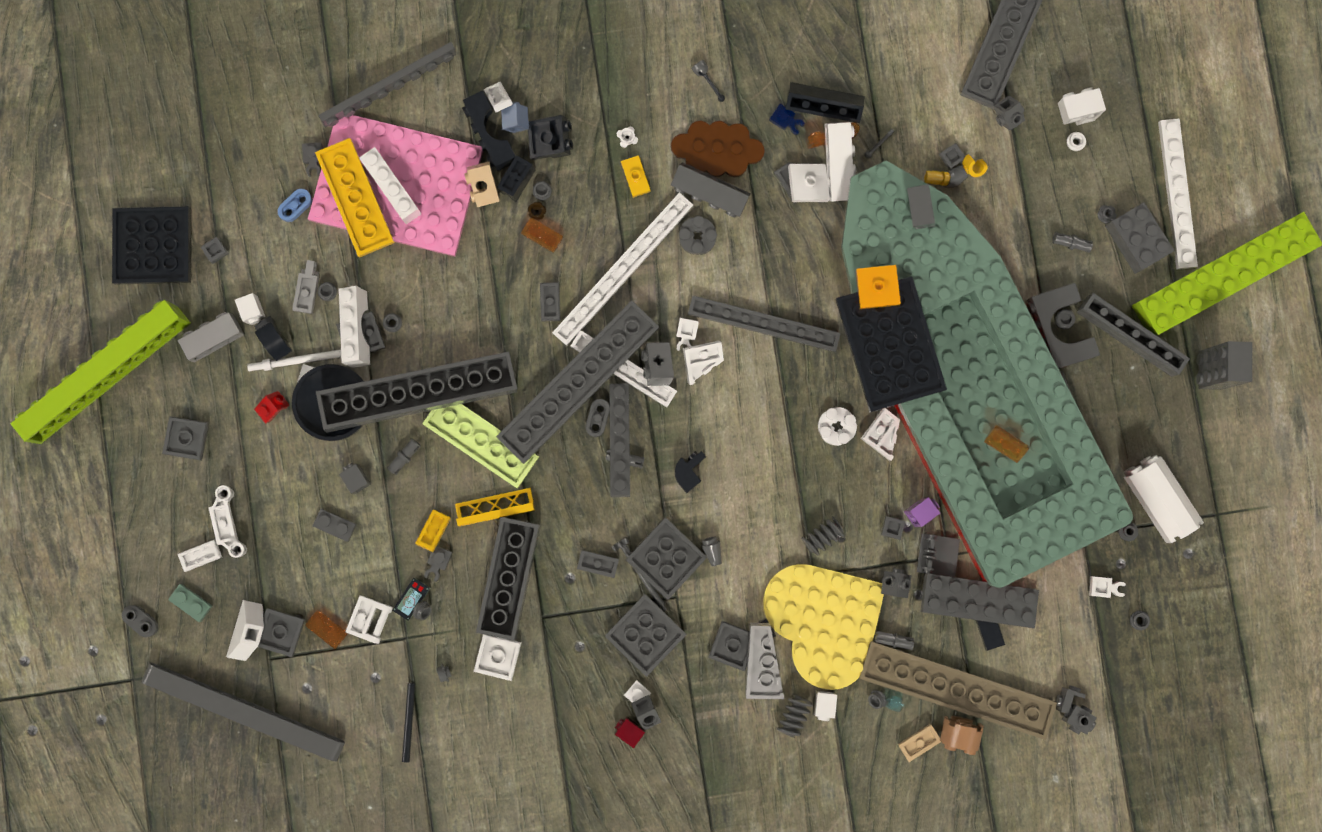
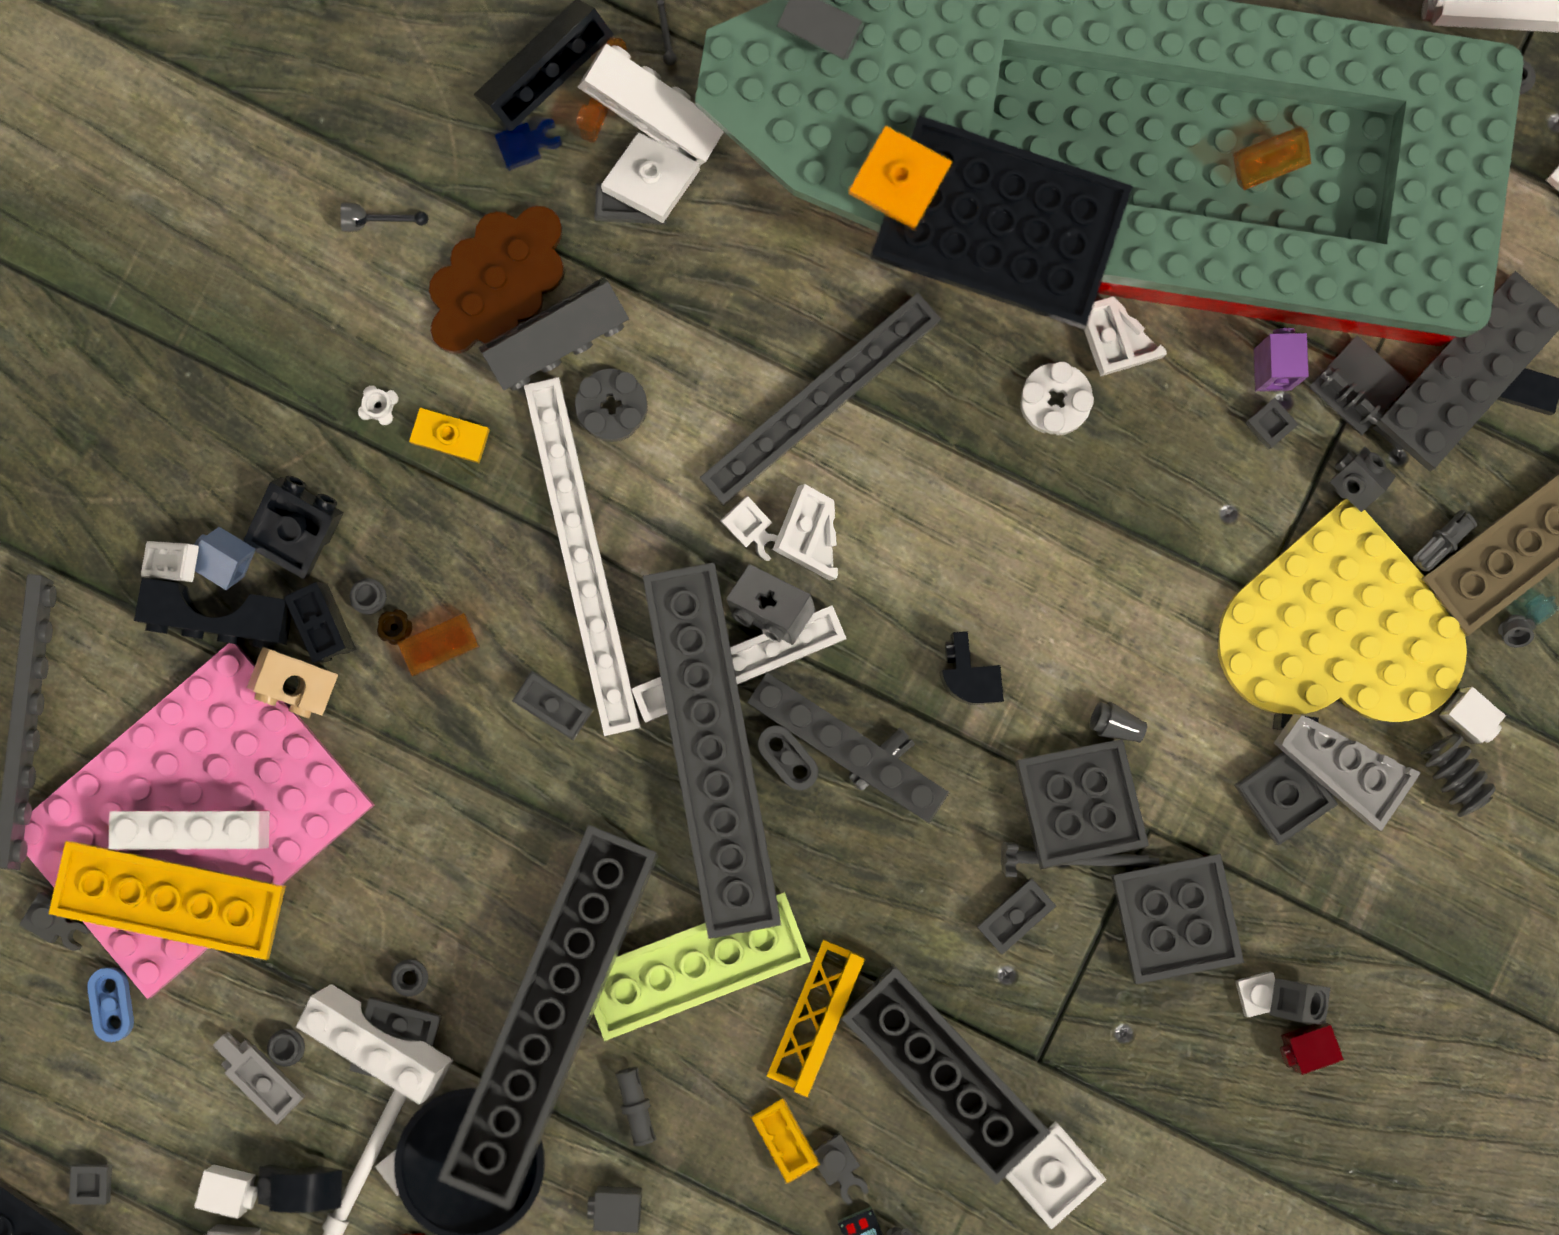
camera: 55 degrees left, 0 degrees up
dark grey piece [801,516,845,556] -> none

